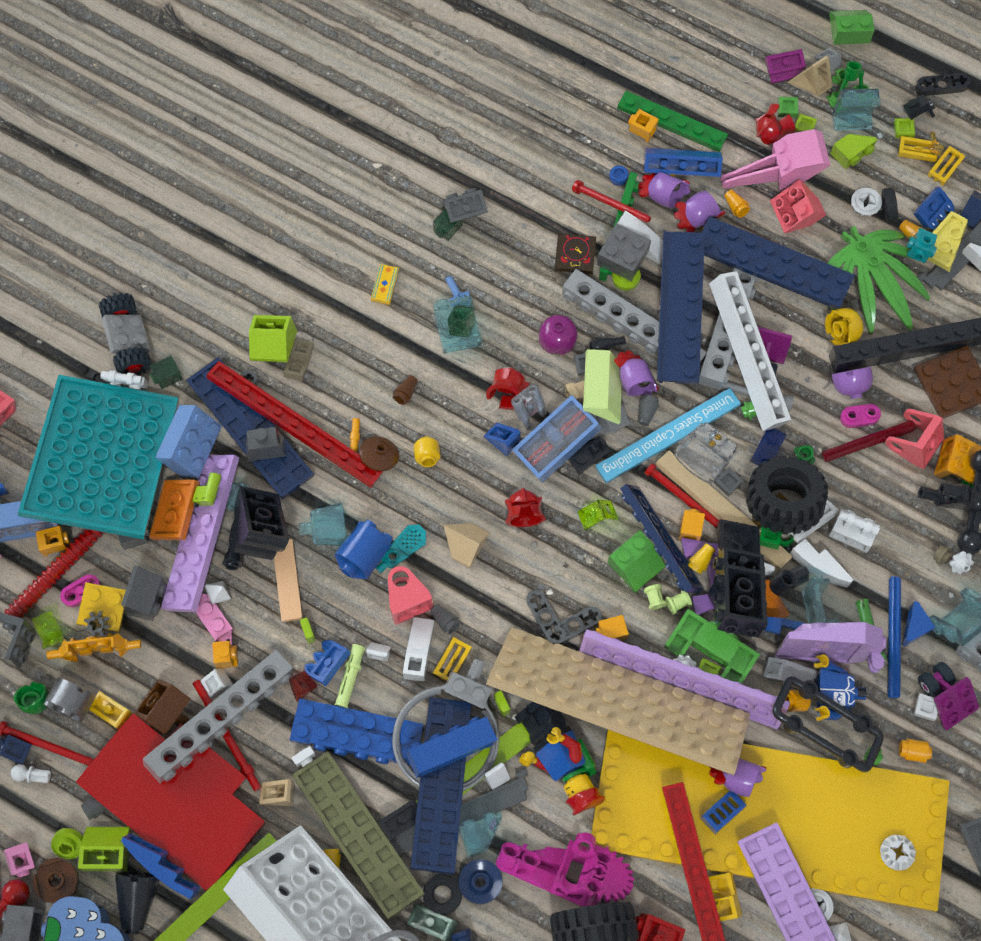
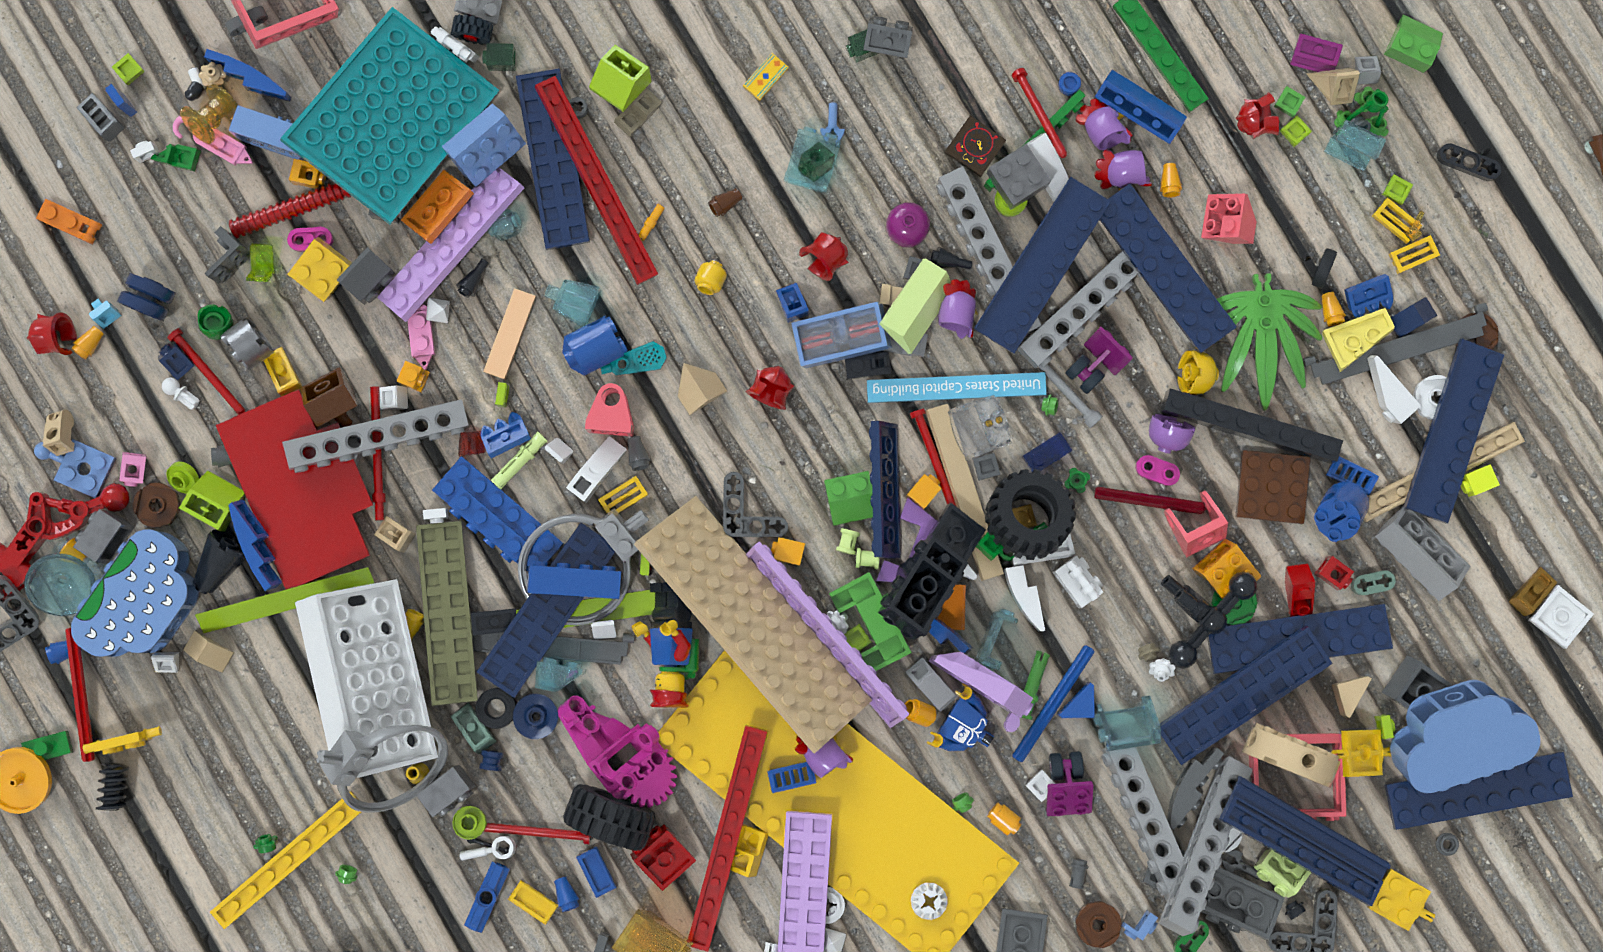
camera: 25 degrees right, 15 degrees up
light orange plate [46,633,142,662] -> none
dark grey gear [84,610,111,637] -> none
lime piece [192,472,222,508] -> none
black brick [229,486,289,560] -> none
dark grey torso [245,427,286,462] -> none
reddish brown dish [359,436,399,471] -> none
clear piece [511,384,547,428] -> none
clear neon green bracket [577,500,618,530] -> none
light orange brick [628,109,659,142] -> none
dark grey cone [638,395,659,426] -> none
yellow cone [688,543,716,574] -> none
white brick [709,271,791,431] -> none
bright pink slope [721,129,831,191] -> none
black piece [769,565,810,596] -> none
black bar [772,676,884,772] -> none
lime slope [830,134,877,169] -> none
white gear [851,188,882,217] -> none
black bracket [903,94,935,120] -> none
teal brick [906,228,937,263] -> none

